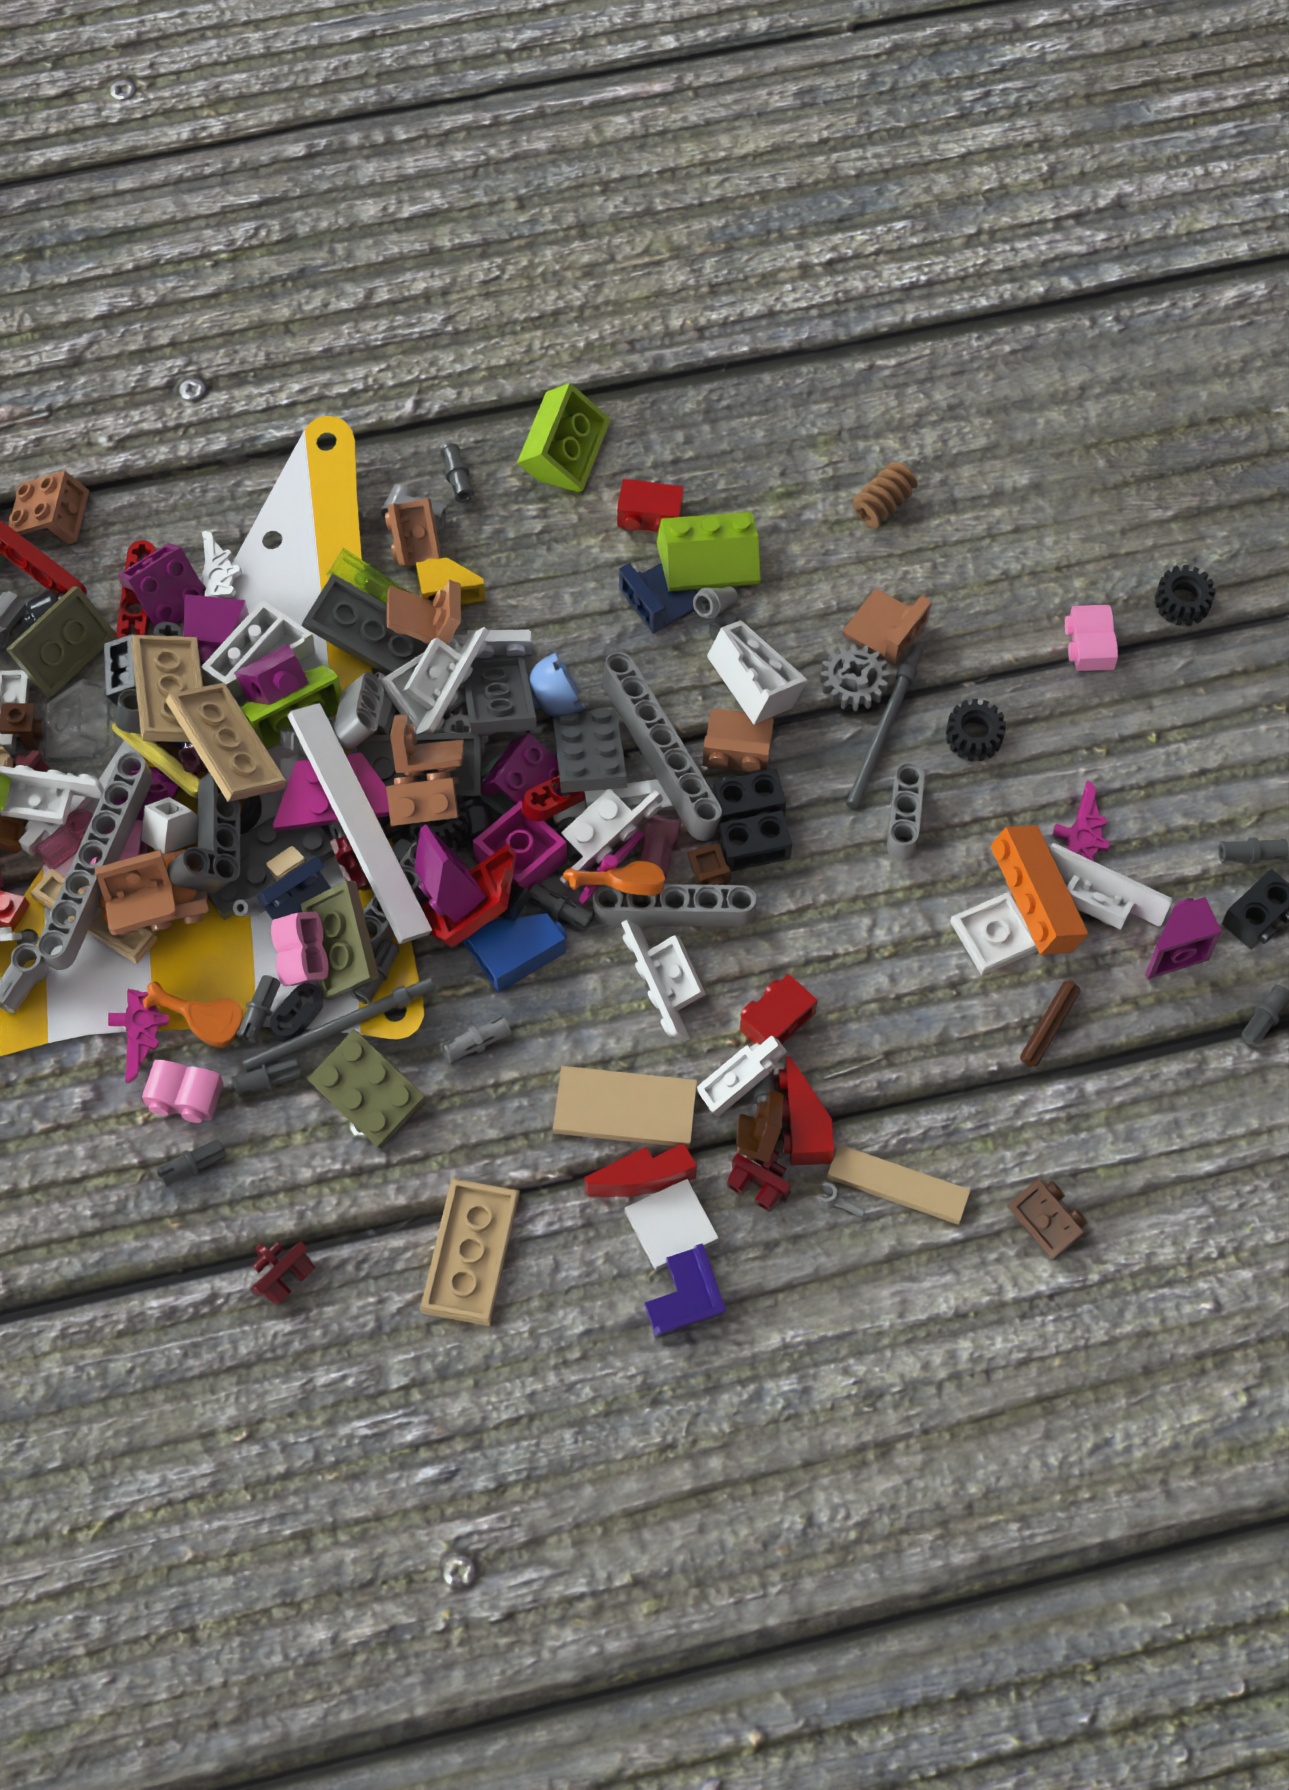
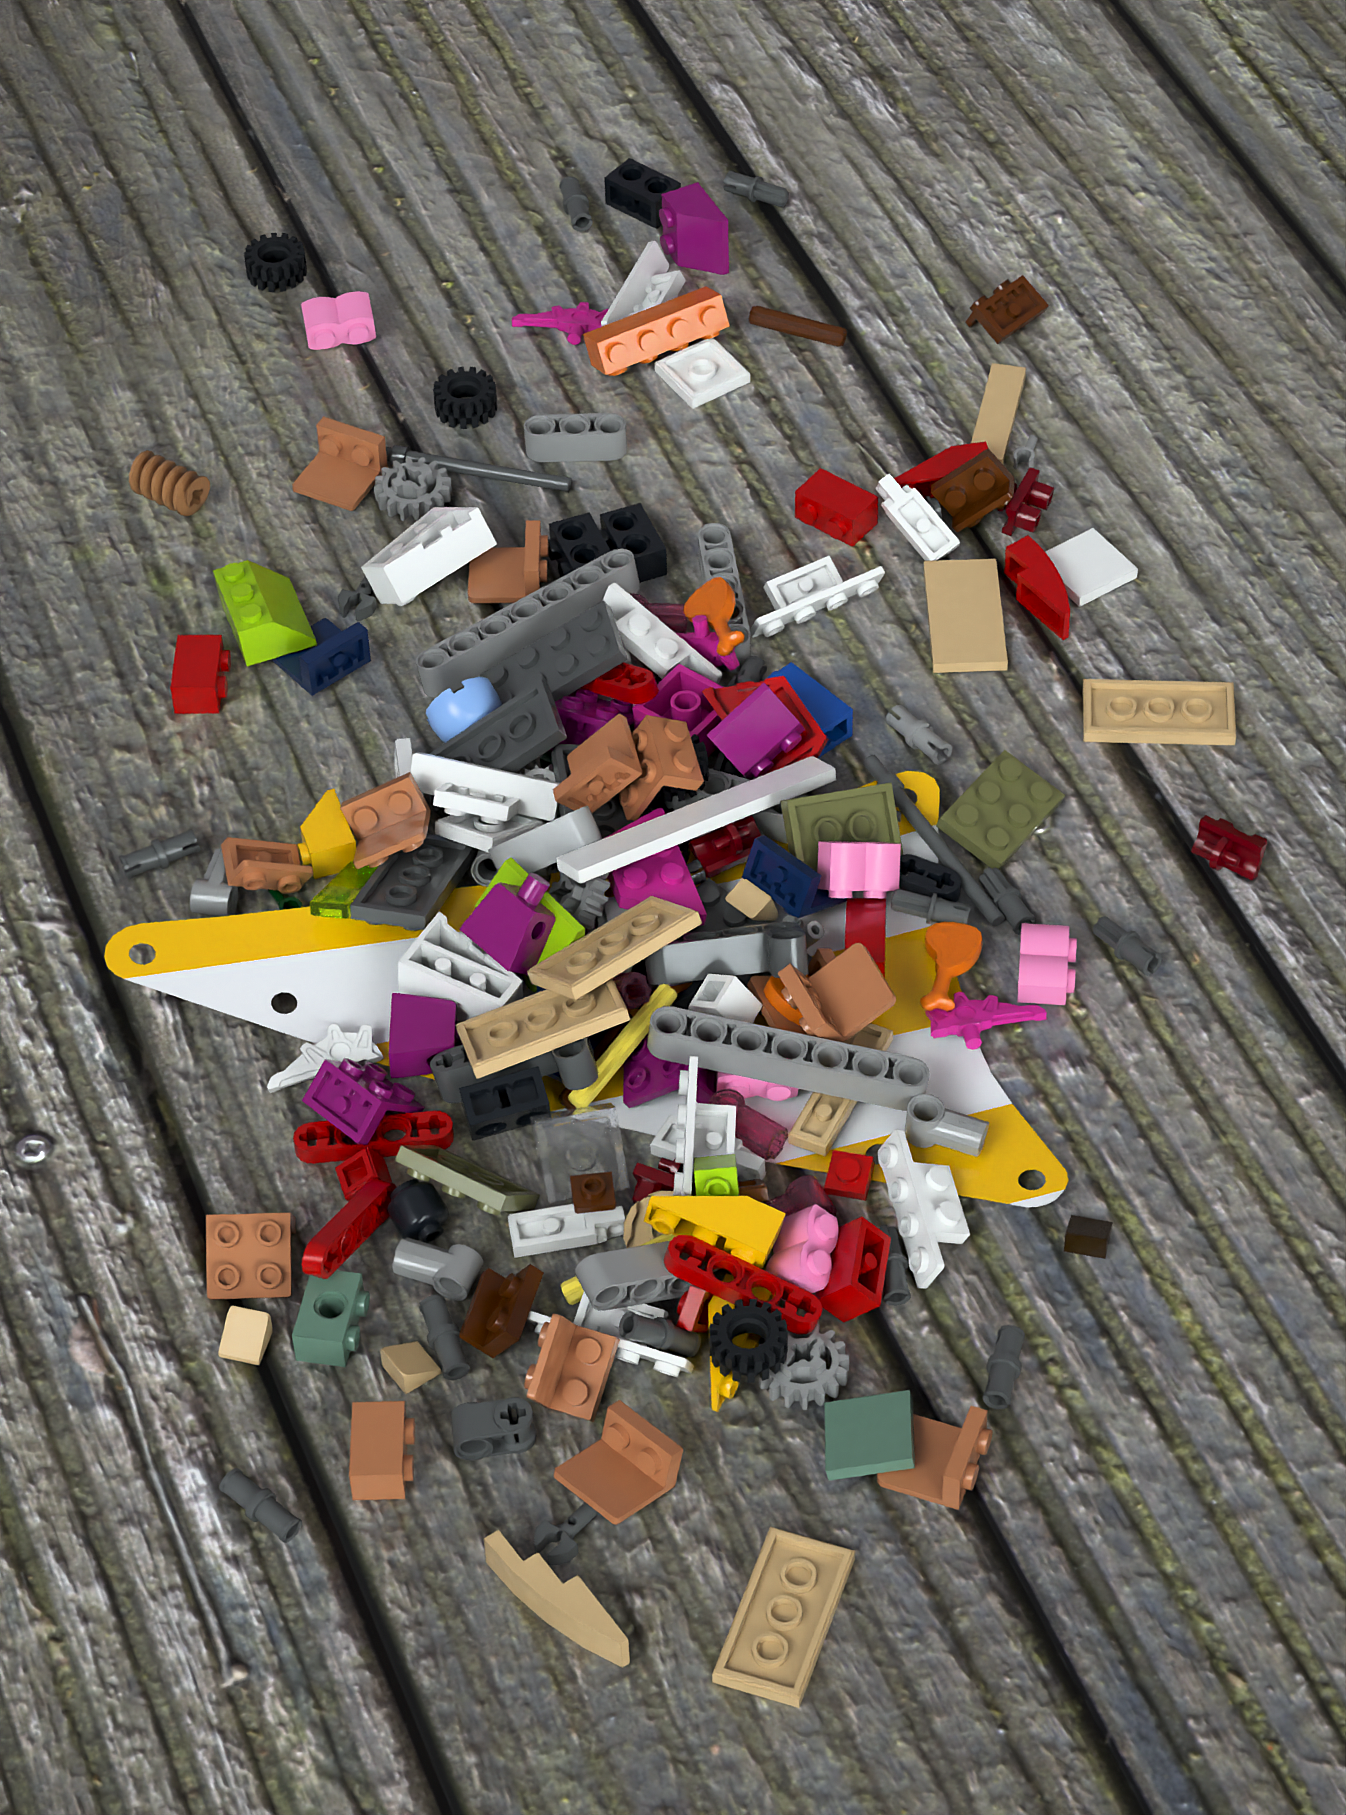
camera: 95 degrees left, 15 degrees down
lime slope [517,383,611,492] -> none
dark purple panel [644,1243,726,1338] -> none
reddish brown bracket [687,843,731,885] -> none
light grey cone [693,586,738,619] -> none
none -> dark green hand [268,889,303,910]
none -> red slope [335,1146,393,1201]
none -> red slope [845,898,886,978]

